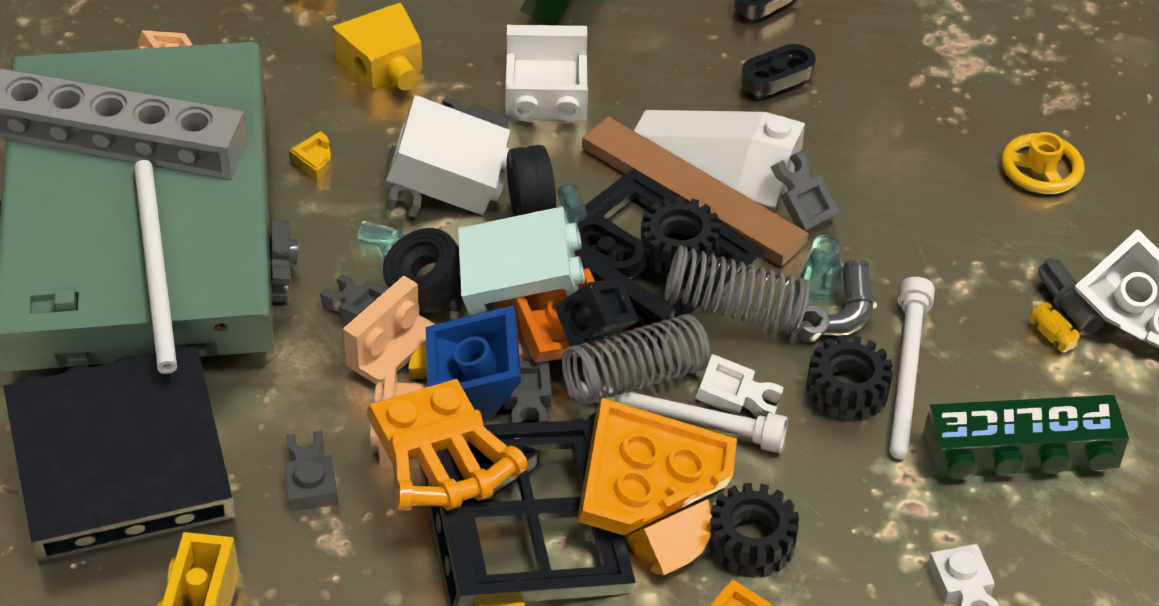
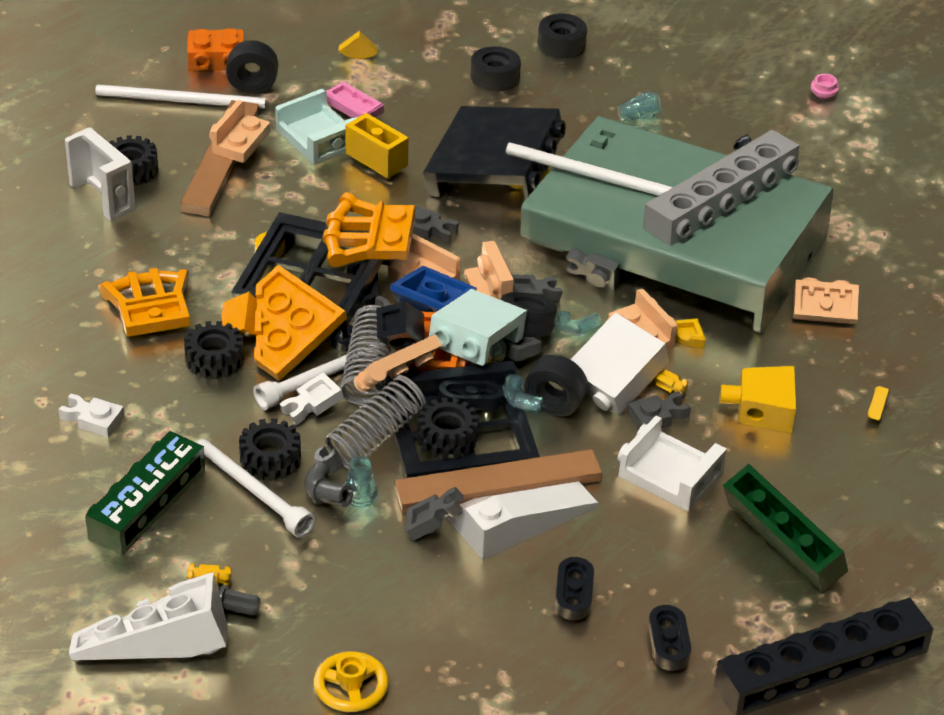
camera: 125 degrees right, 5 degrees down
none -> light nougat plate [354,334,442,393]
none -> light nougat bracket [608,289,677,351]

